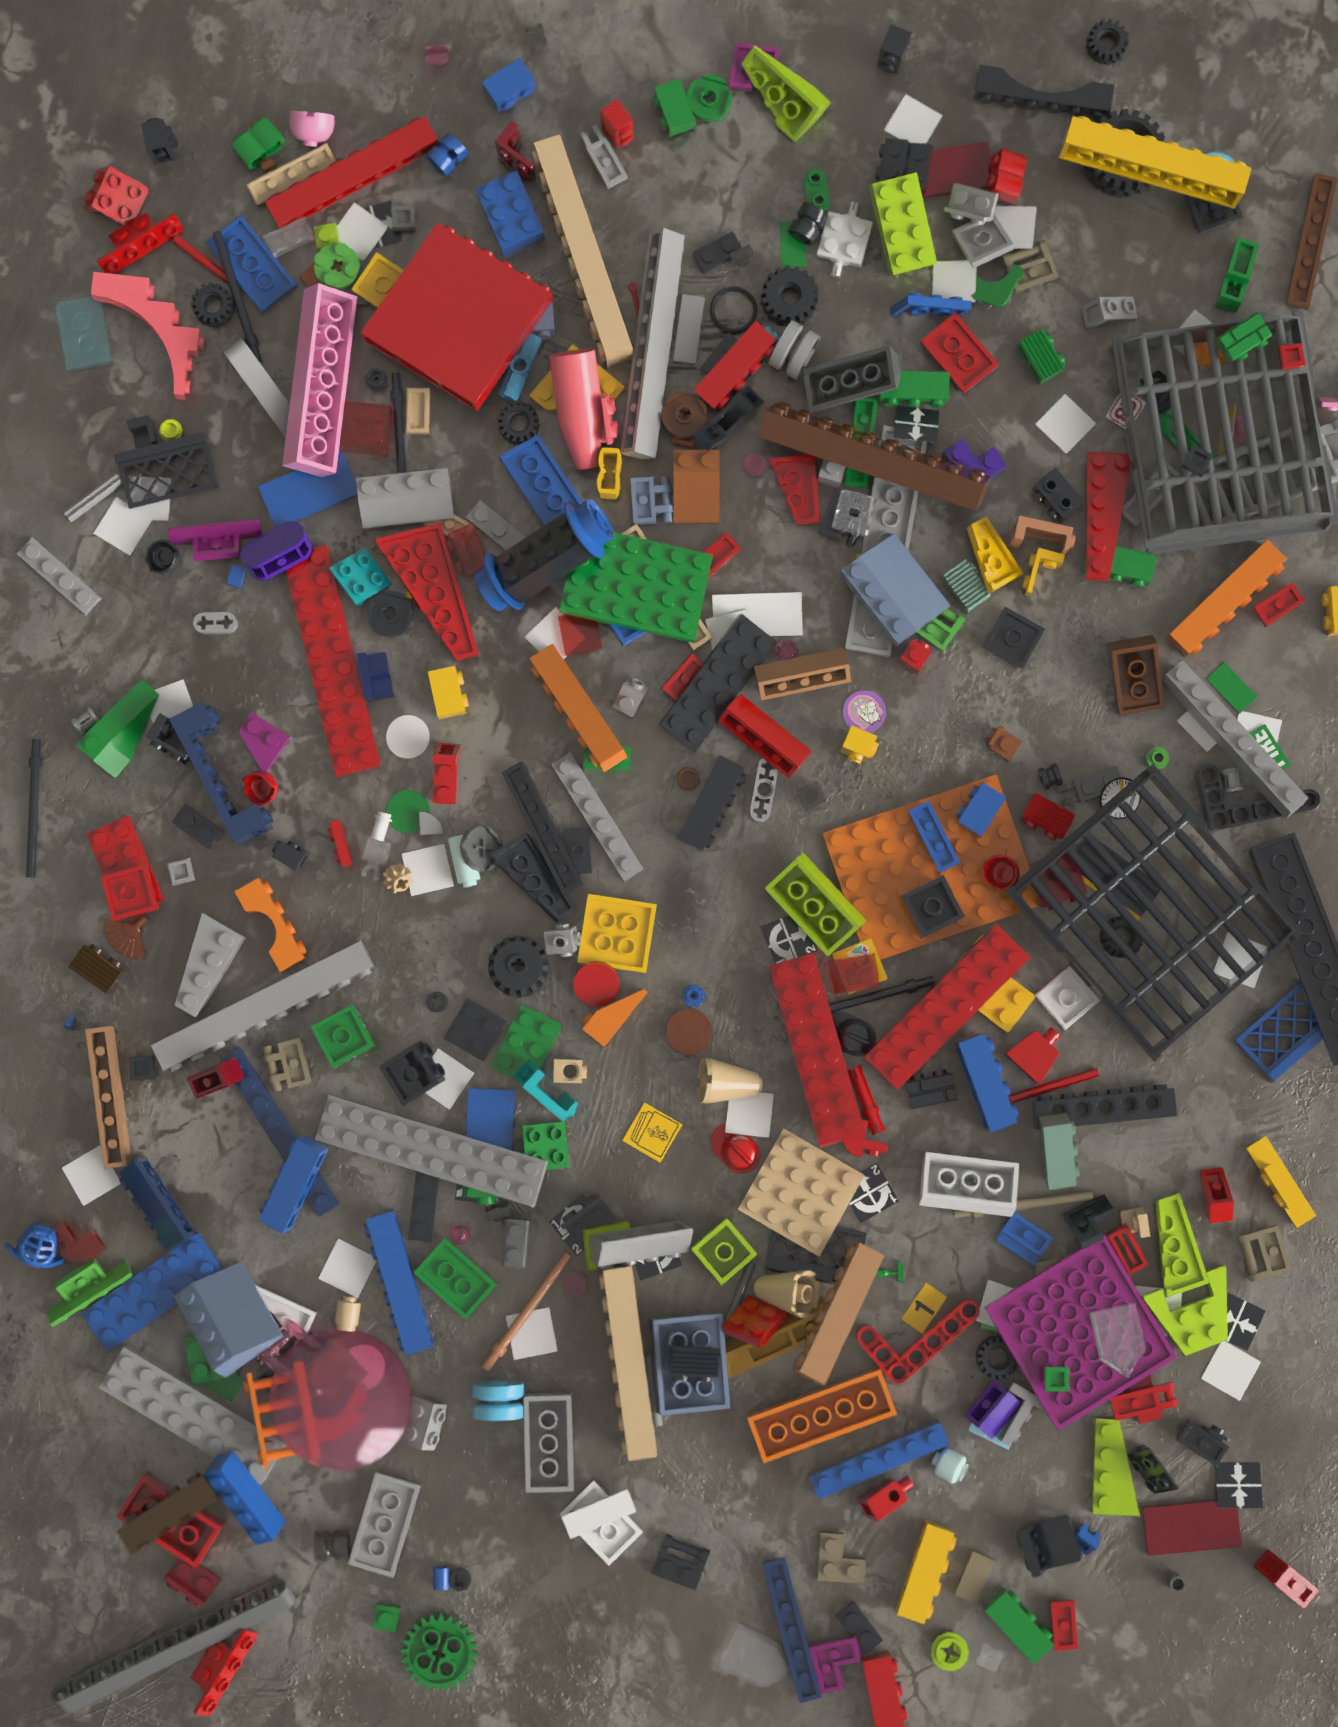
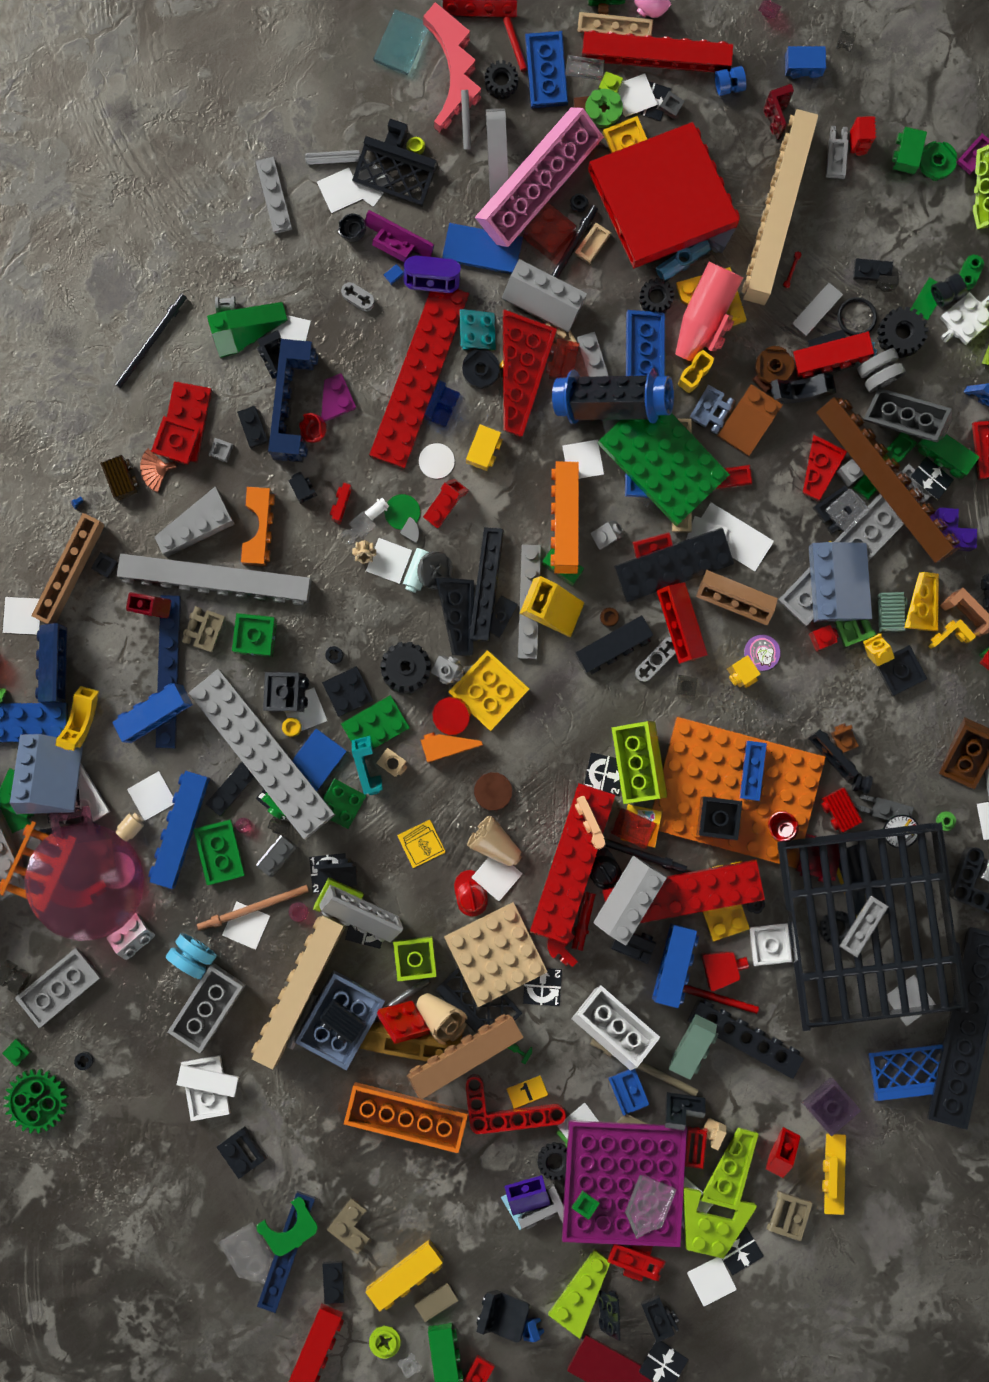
camera: 35 degrees right, 0 degrees up
black bar [212,231,263,363] -> none
blue hinge [433,1566,449,1590] -> none
blue brick [475,171,545,258] -> none
clear red piece [558,614,602,656] -> none
light grey brick [620,228,684,460] -> none
blue plate [682,984,705,1007] -> none
clear pink plate [744,453,766,476] -> none
clear pink plate [775,640,798,660] -> none
blue brick [808,1419,950,1499] -> none
magenta plate [809,1635,862,1694] -> none
red torso [857,1475,914,1521] -> none
light aqua head [932,1448,968,1484] -> none
blue brick [956,782,1007,838] -> none
none -> yellow arch [55,686,99,751]
none -> green piece [256,1197,318,1256]
none -> yellow tile [282,718,302,737]
none -> light grey bar [461,90,471,149]
none -> yellow slope [519,576,585,637]
none -> light nougat hinge [575,796,605,849]
none -> light grey slope [593,856,667,945]
none -> black plate [746,900,765,914]
none -> clear purple brick [801,1077,861,1137]
none -> black plate [808,729,859,781]
none -> light grey tile [840,896,888,958]
none -> yellow brick [863,634,895,667]

